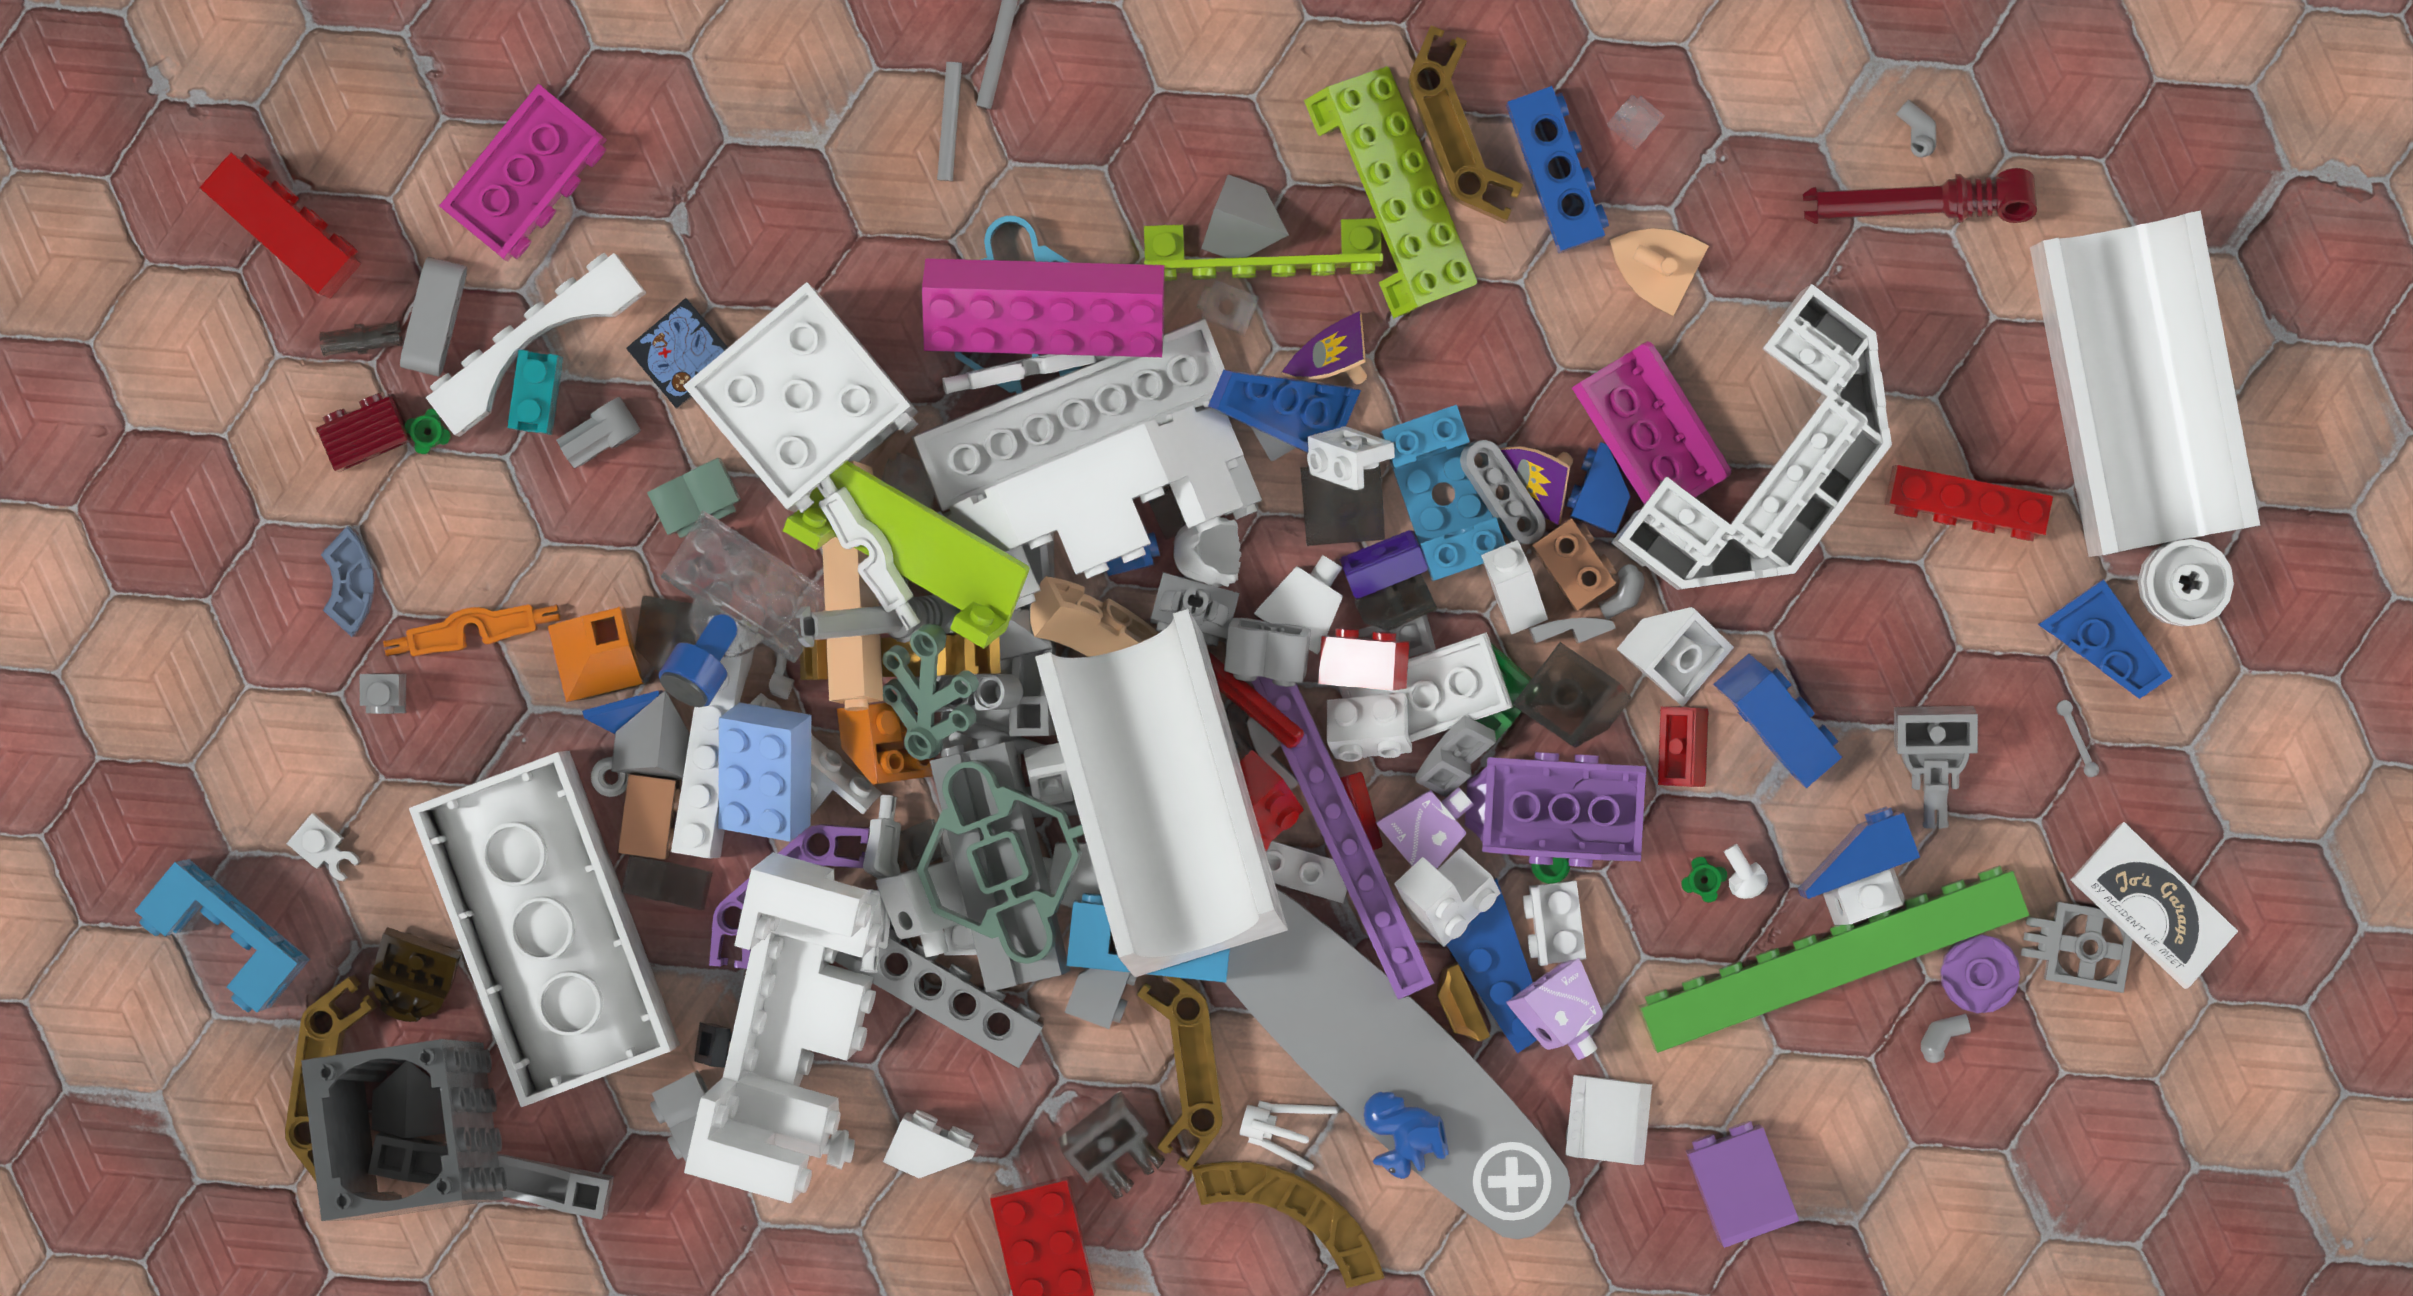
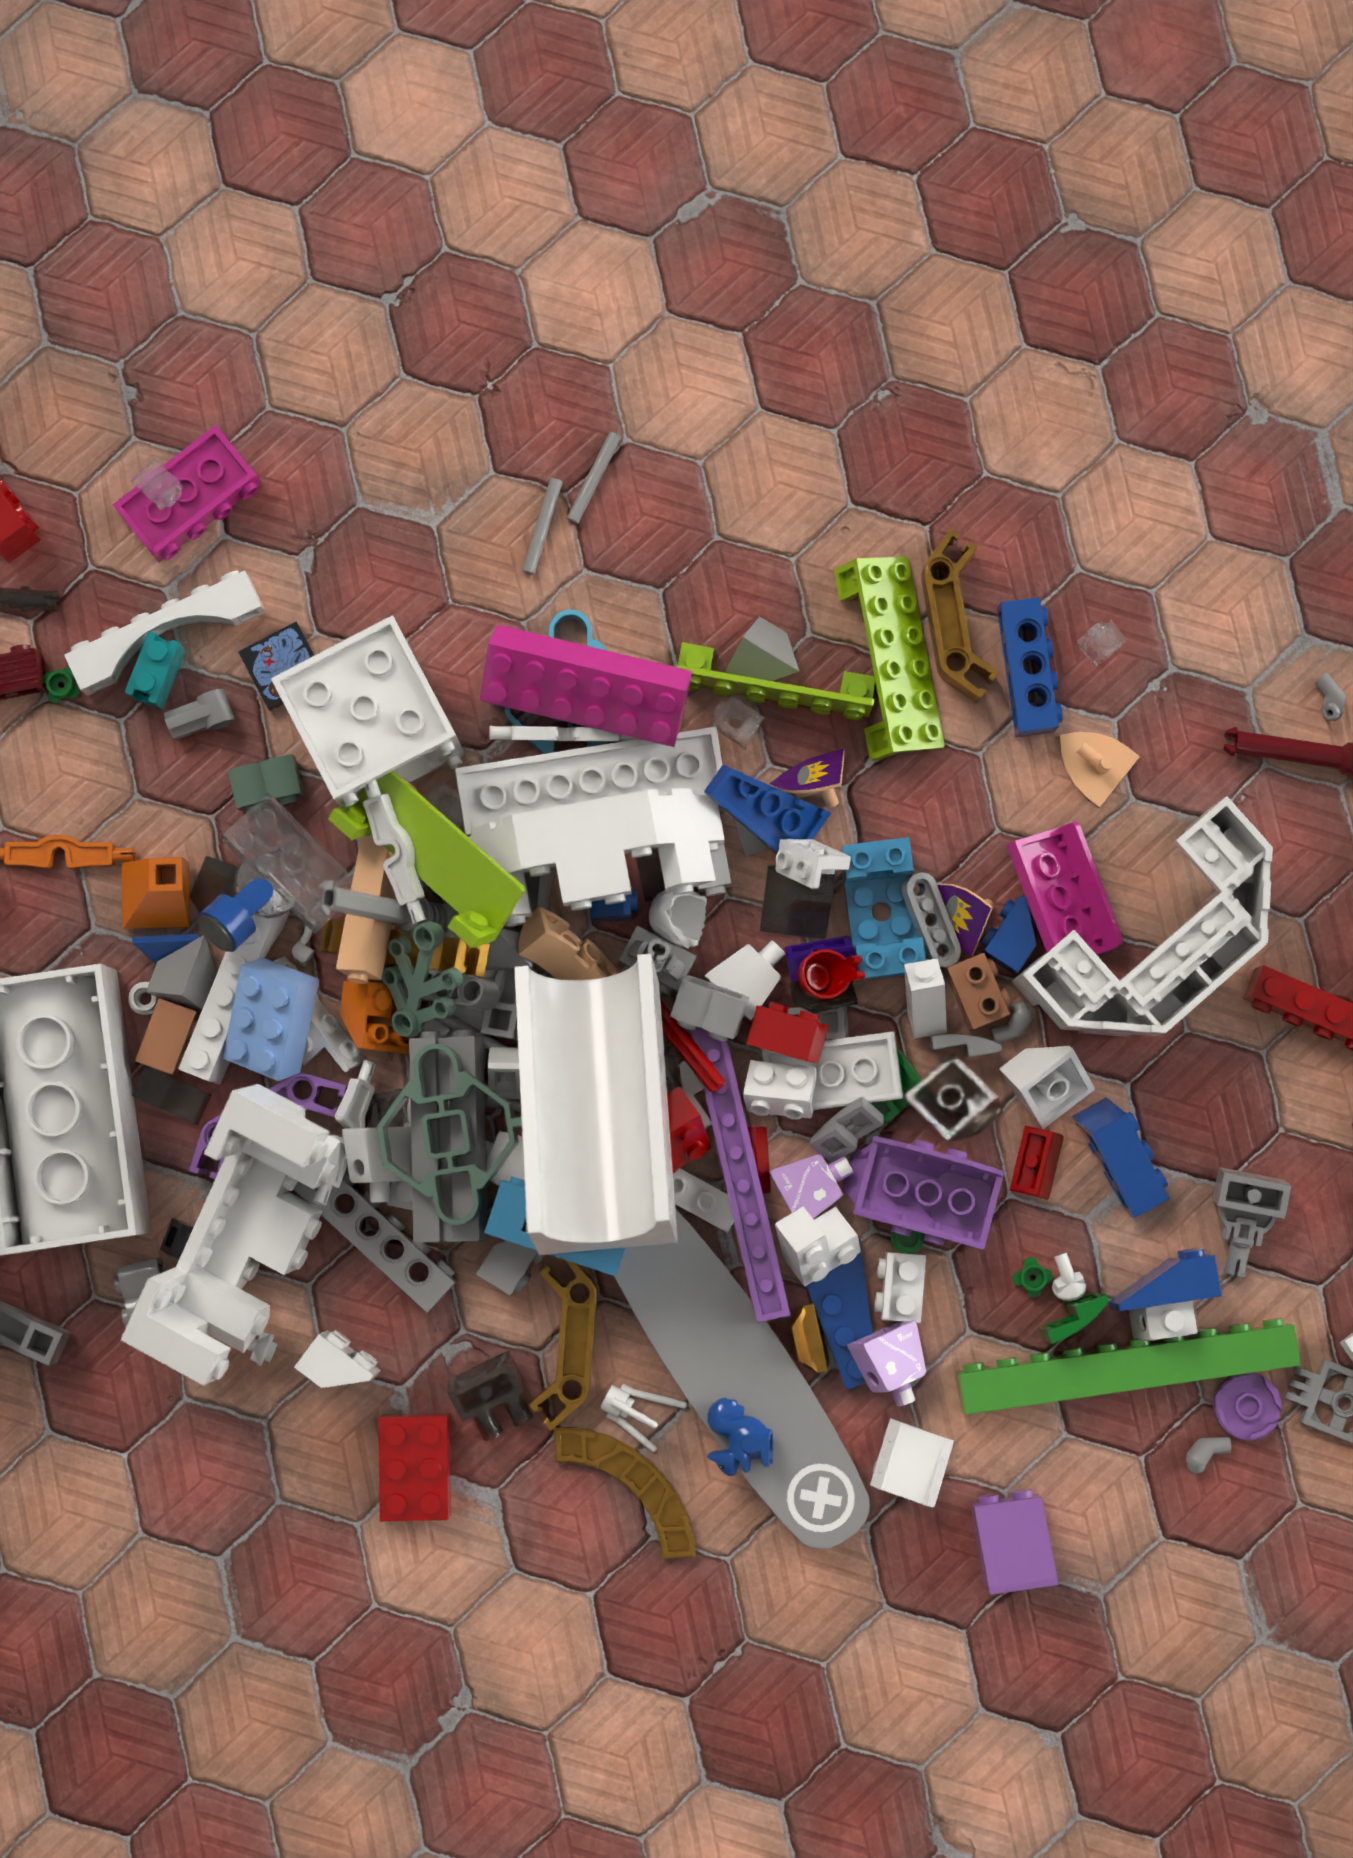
camera: 15 degrees right, 5 degrees down
light grey beam [400,257,467,377] -> none
none -> clear bracket [131,458,184,511]
none -> red piece [797,949,866,1000]
none -> green slope [1038,1292,1109,1344]

